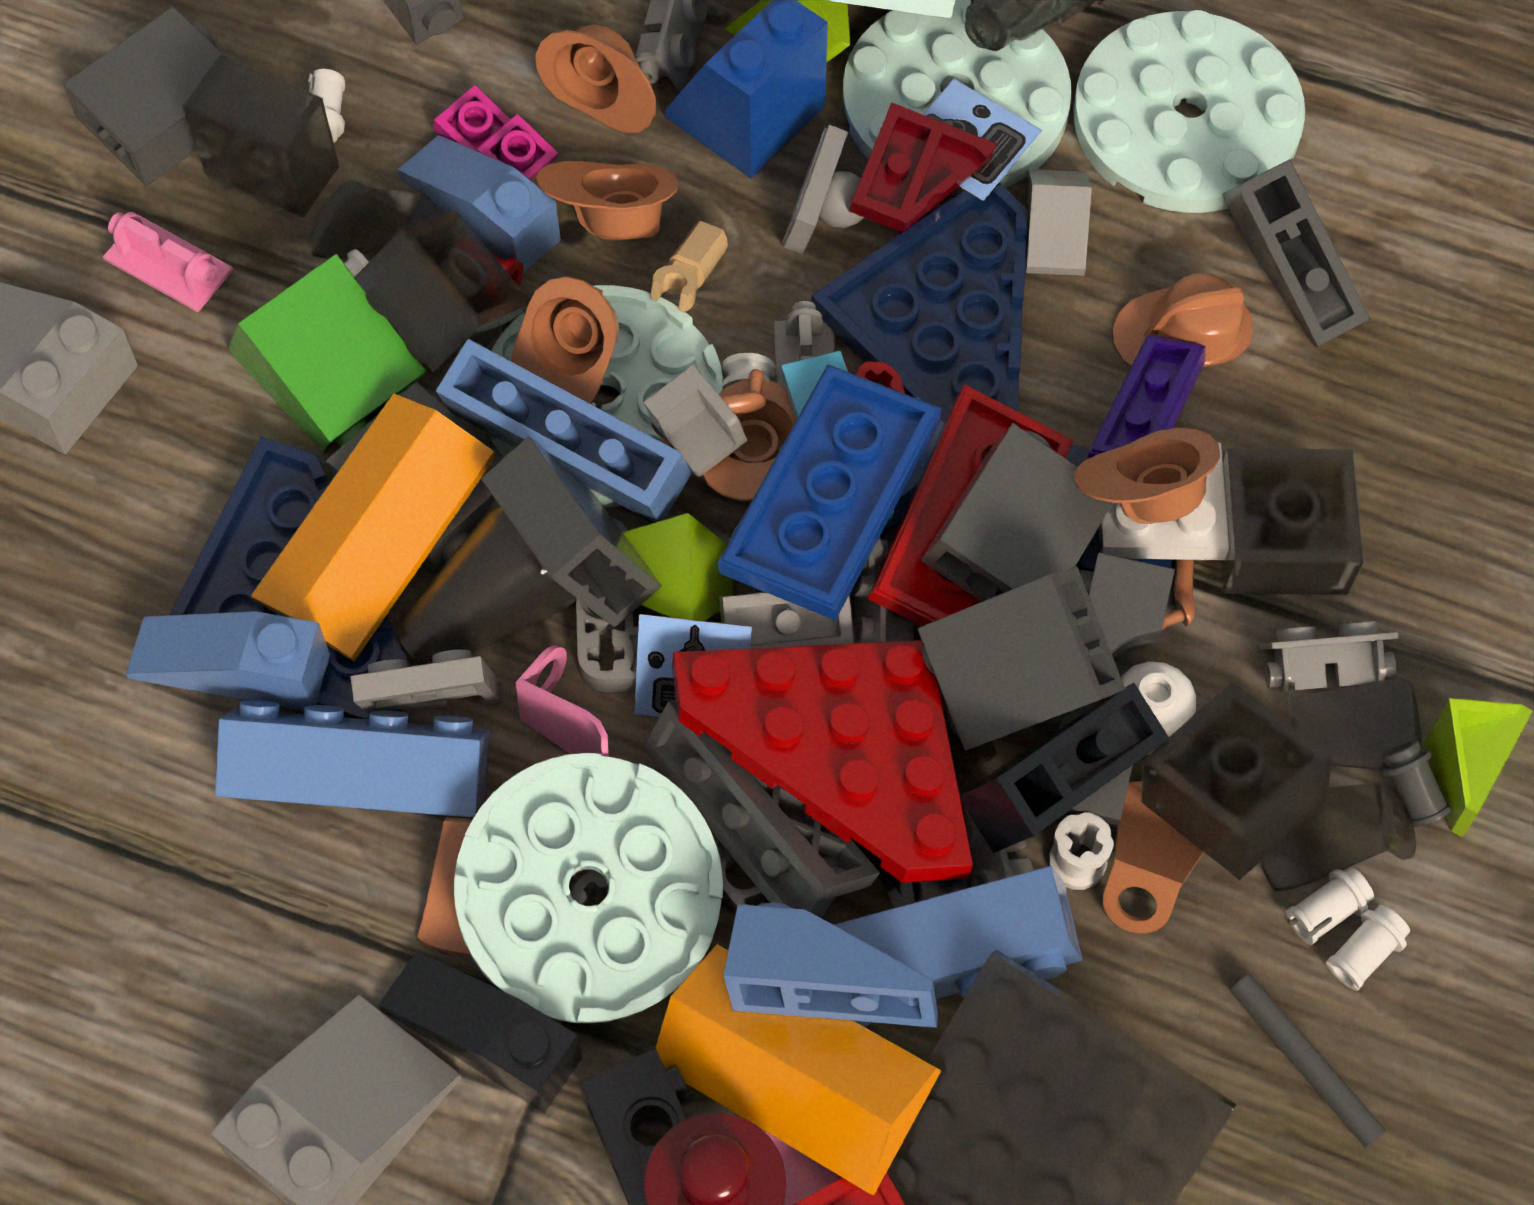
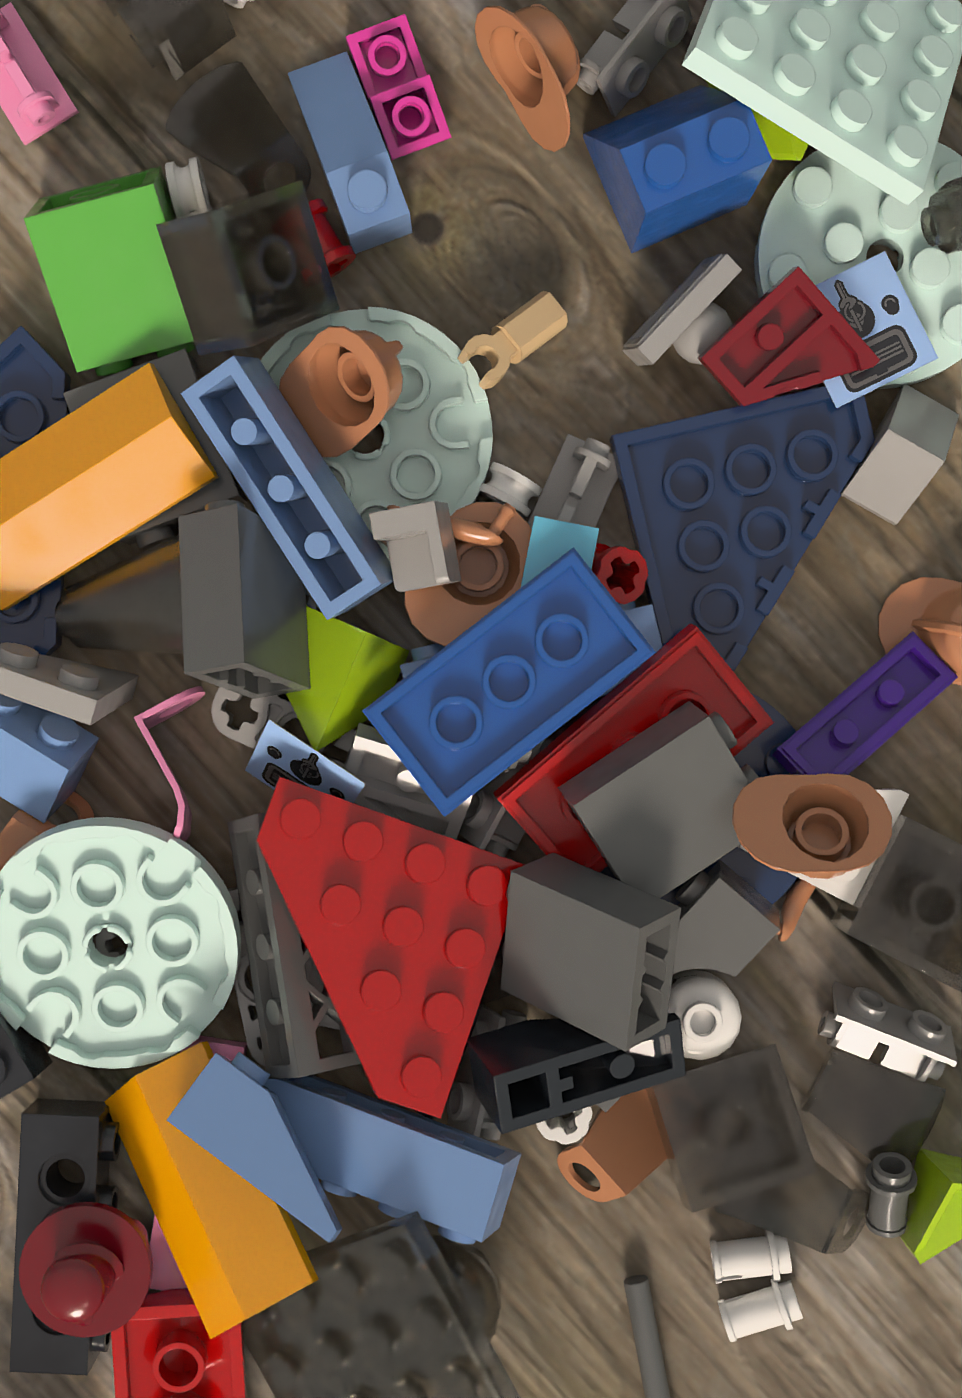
camera: 25 degrees right, 25 degrees up
nougat piece [536,161,679,241] -> none

